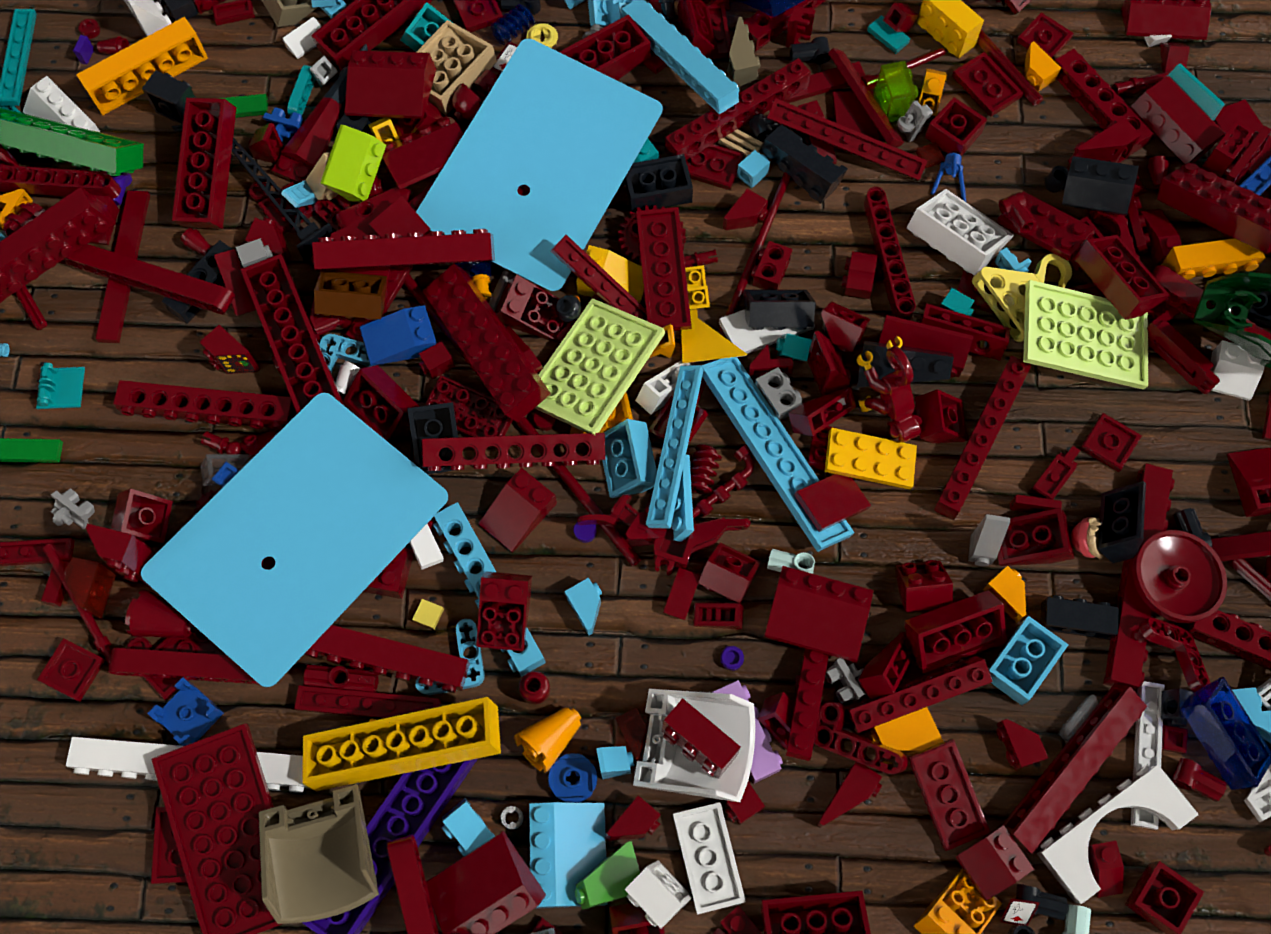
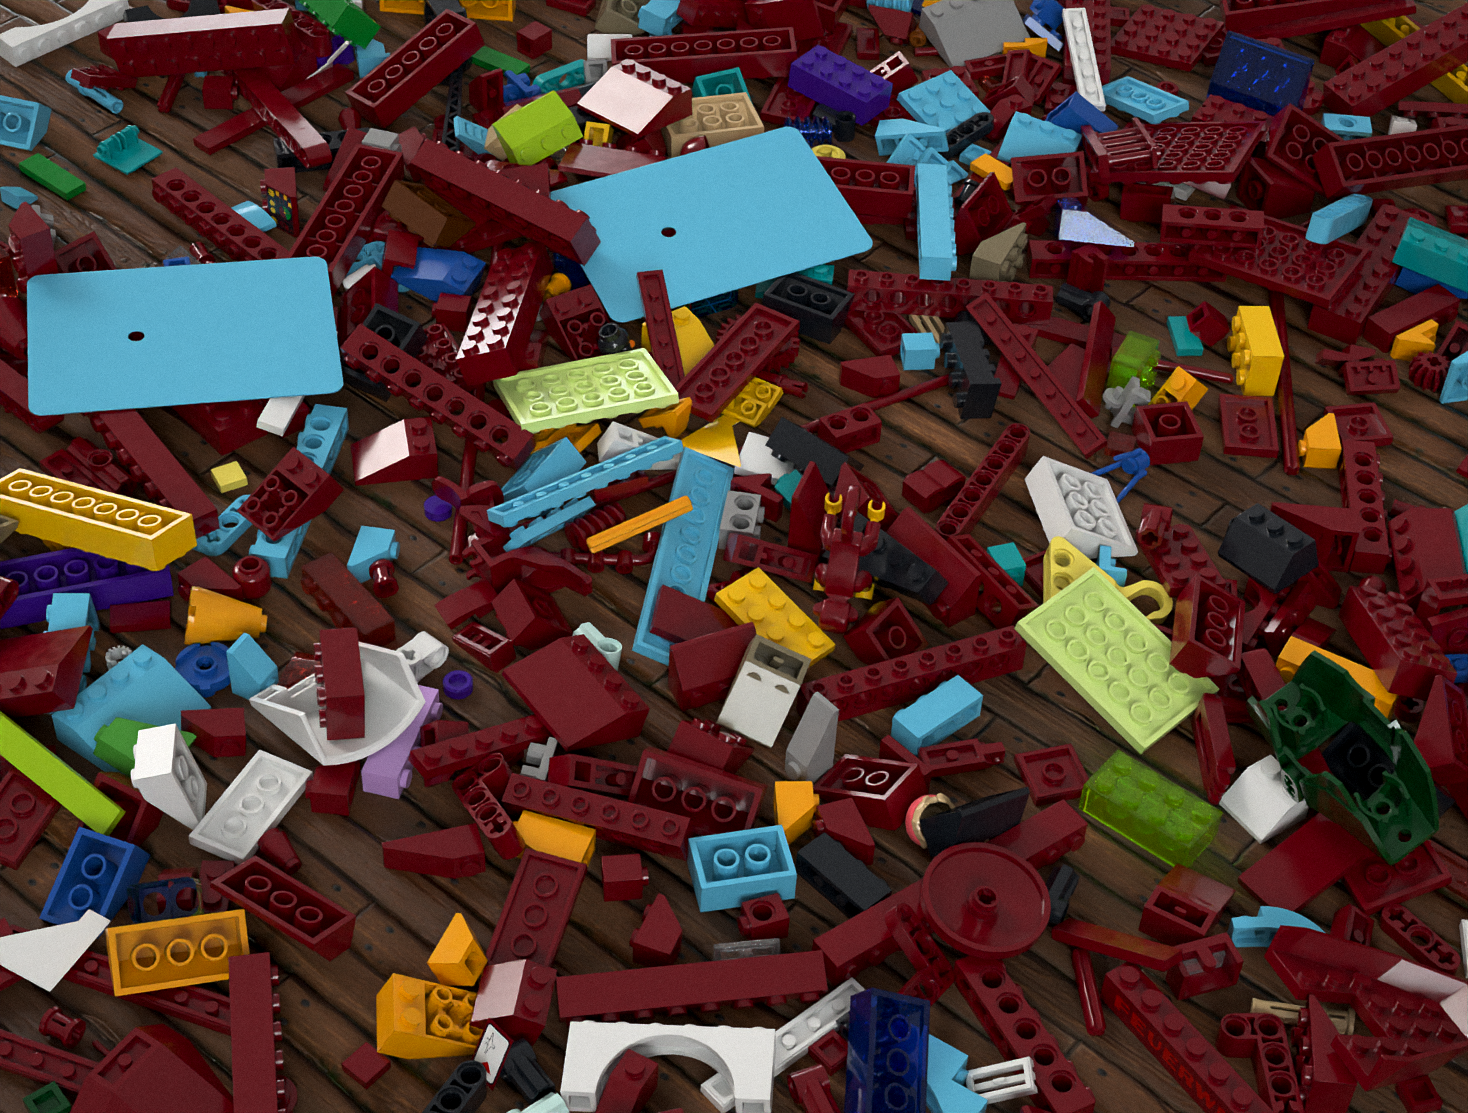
camera: 35 degrees right, 25 degrees down
none -> medium azure slope [0,187,38,209]
none -> dark red tile [110,600,171,633]
none -> dark red slope [177,556,244,602]
none -> dark red brick [202,76,239,109]
none -> medium azure slope [231,201,277,232]
none -> dark red cone [257,828,302,876]
none -> clear red brick [300,552,396,647]
none -> white piece [305,41,349,80]
none -> medium azure slope [355,39,390,78]
none -> dark red bush [369,559,399,598]
none -> dark red panel [381,229,419,277]
none -> white piece [396,631,449,683]
none -> light orange slope [427,913,488,986]
none -> dark red brick [517,21,552,60]
none -> light orange axle [586,496,693,554]
none -> dark red brick [601,854,649,902]
none -> dark red slope [668,622,757,711]
none -> slope [715,634,811,749]
none -> dark red brick [737,893,790,947]
none -> dark red slope [812,797,875,866]
none -> medium azure brick [891,675,983,757]
none -> clear neon green brick [1079,749,1223,868]

